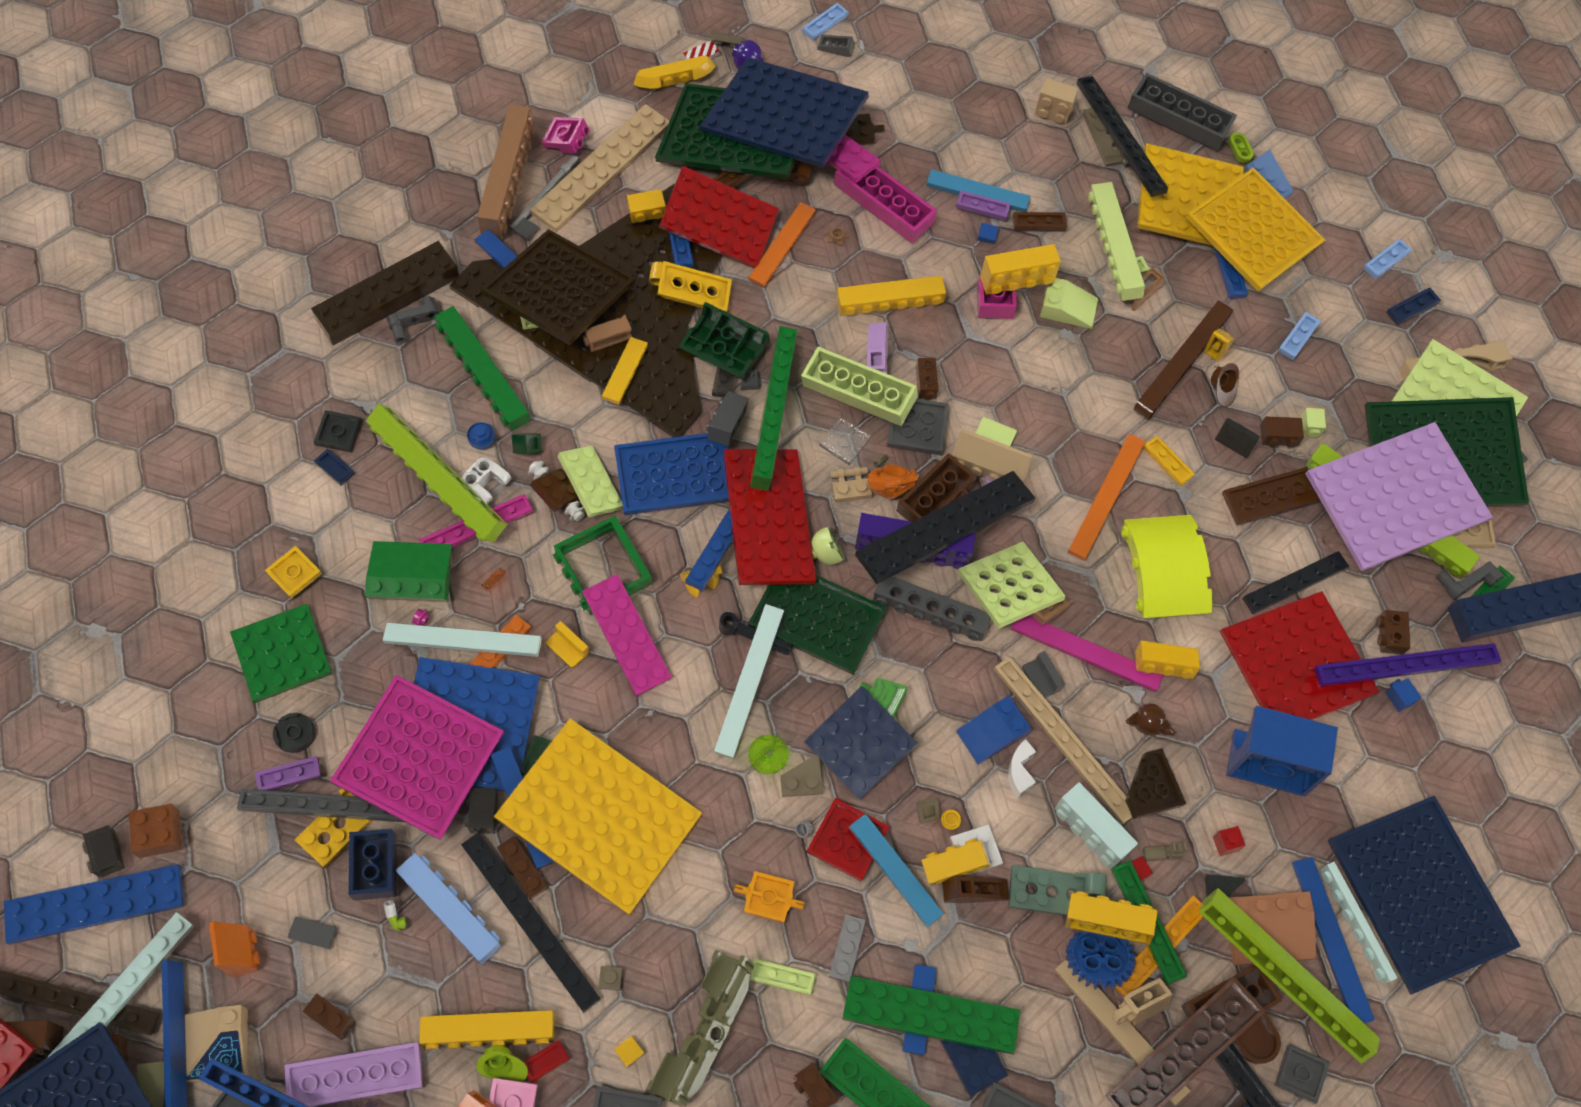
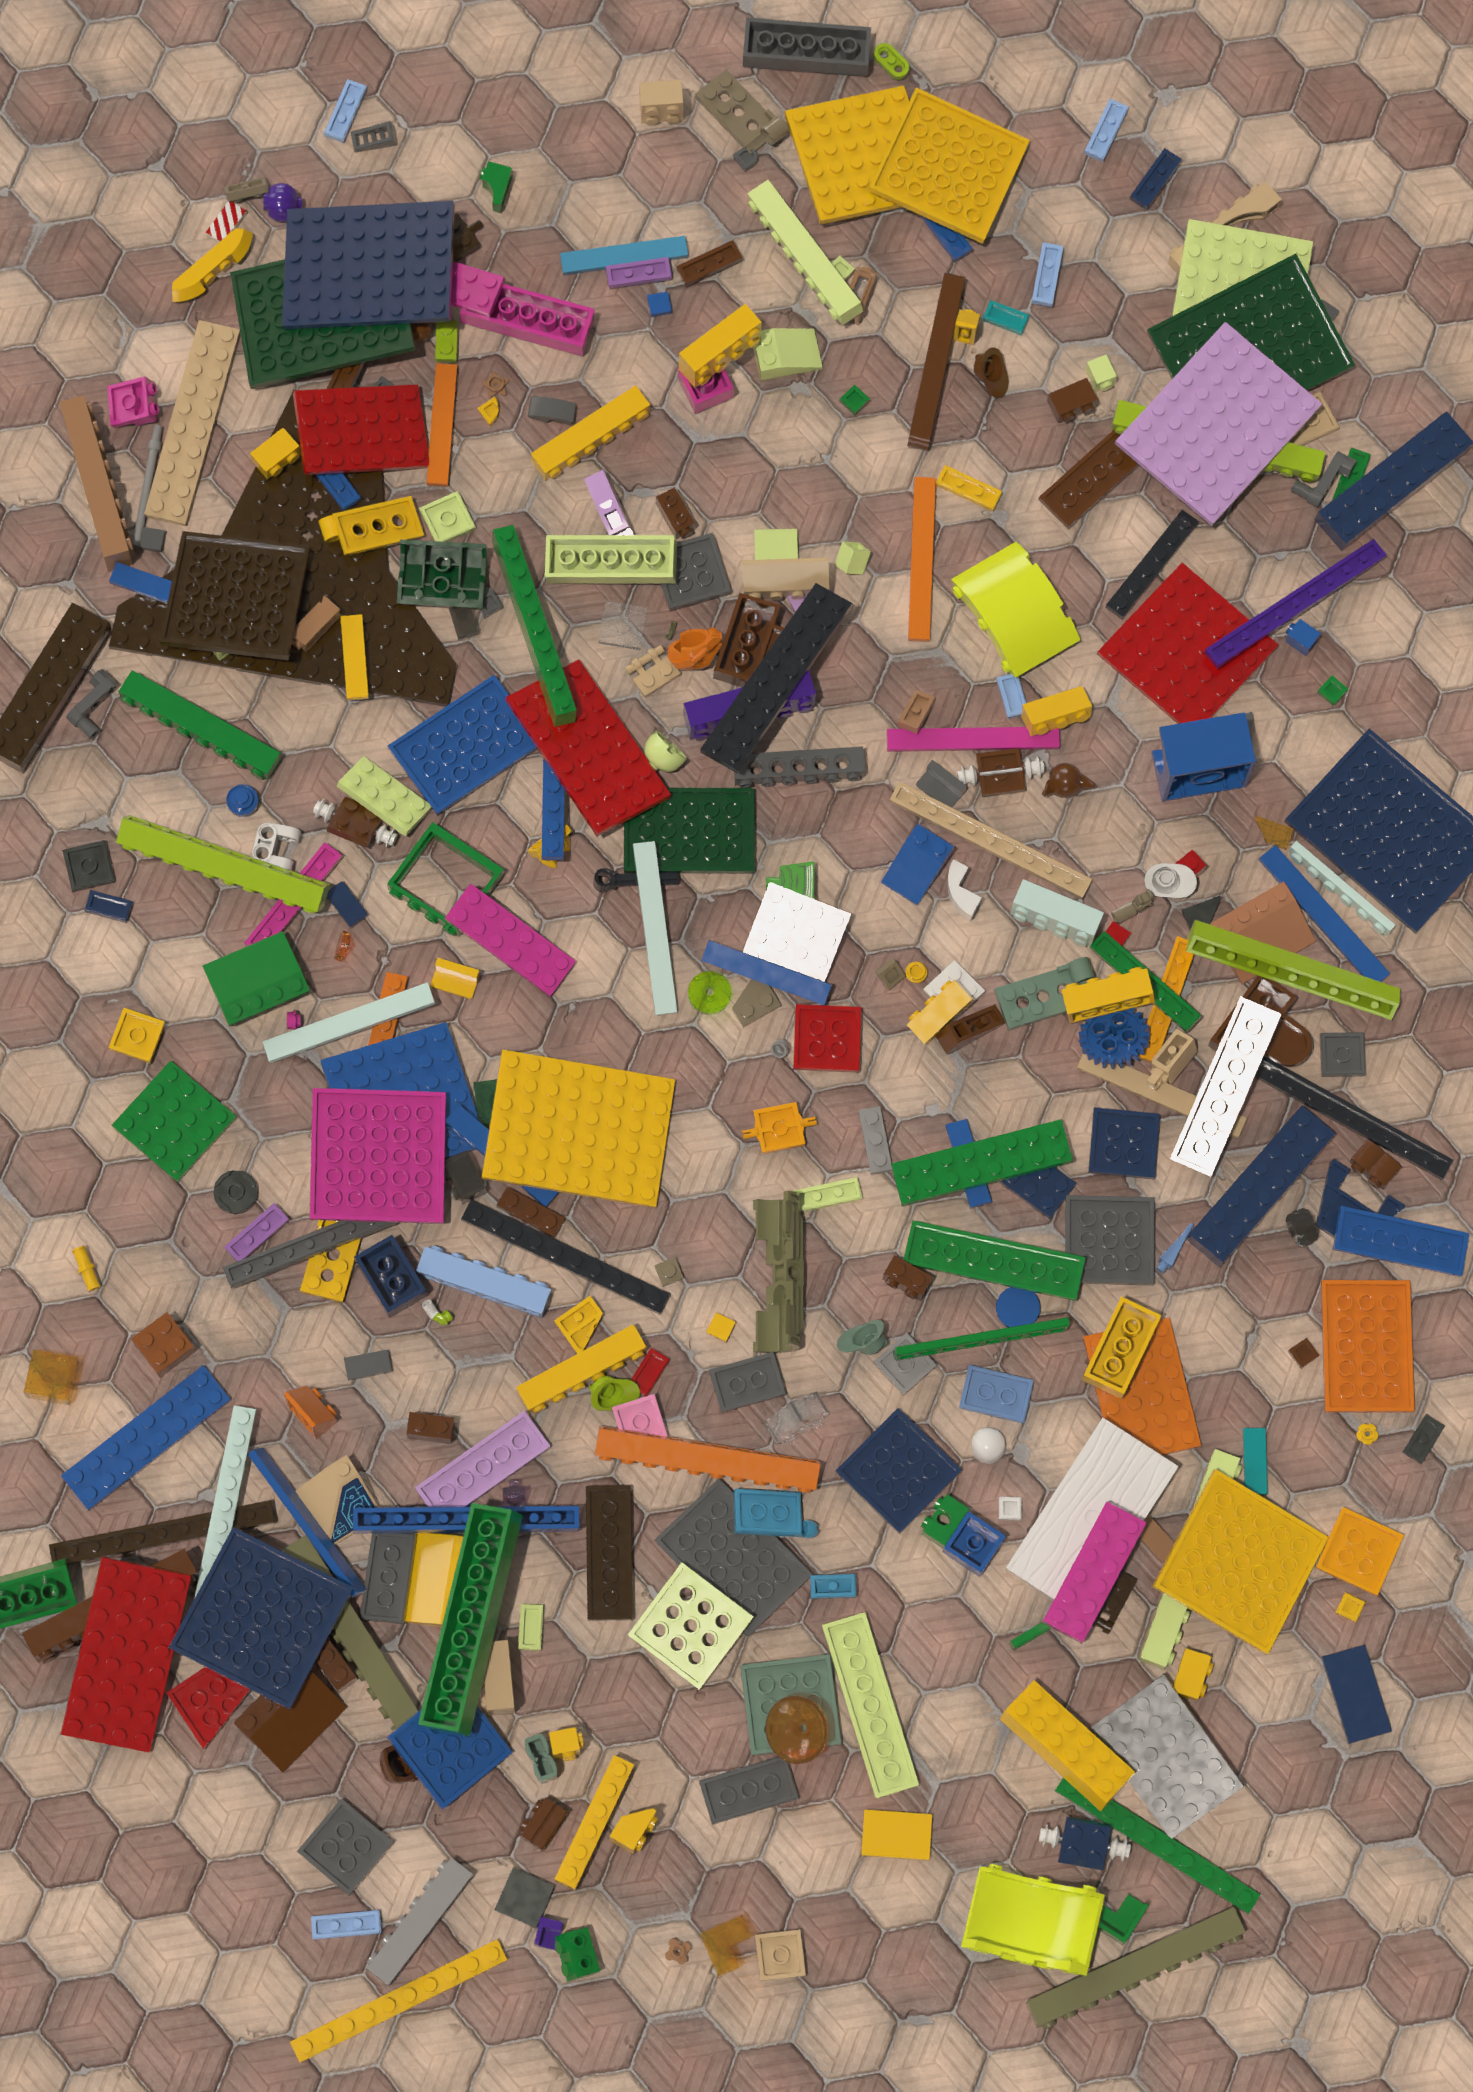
camera: 25 degrees left, 10 degrees up
clear smoke brick [82,825,125,878] -> none
dark green panel [512,433,542,454] -> none
dark grey brick [706,391,749,446] -> none
dark azure tile [848,814,944,927] -> none
yellowish green piece [958,542,1065,629] -> none
black plate [1077,76,1168,197] -> none
dark brown plate [1125,748,1186,820] -> none
pearl dark grey tile [1215,418,1260,459] -> none
medium blue wing [1244,150,1293,199] -> none
reddish brown brick [1376,610,1411,655] -> none
none -> clear yellow brick [23,1349,80,1406]
none -> yellow pin [72,1246,101,1292]
none -> dark blue tile [327,881,368,929]
none -> yellowish green tile [419,491,476,542]
none -> lime plate [435,320,458,363]
none -> yellow tile [477,397,499,427]
none -> green arch [480,161,513,213]
none -> dark grey slope [528,396,576,425]
none -> yellow wing [554,1296,603,1354]
none -> blue tile [701,940,832,1005]
none -> dark grey tile [733,148,758,172]
none -> yellowish green panel [835,541,871,575]
none -> green plate [840,385,870,416]
none -> reddish brown plate [957,748,1044,797]
none -> teal tile [982,300,1030,336]
none -> light blue tile [996,674,1026,719]
none -> dark blue plate [1088,1107,1160,1180]
none -> white piece [1144,863,1197,898]
none -> clear yellow tile [1254,815,1294,850]
none -> green plate [1317,675,1348,706]

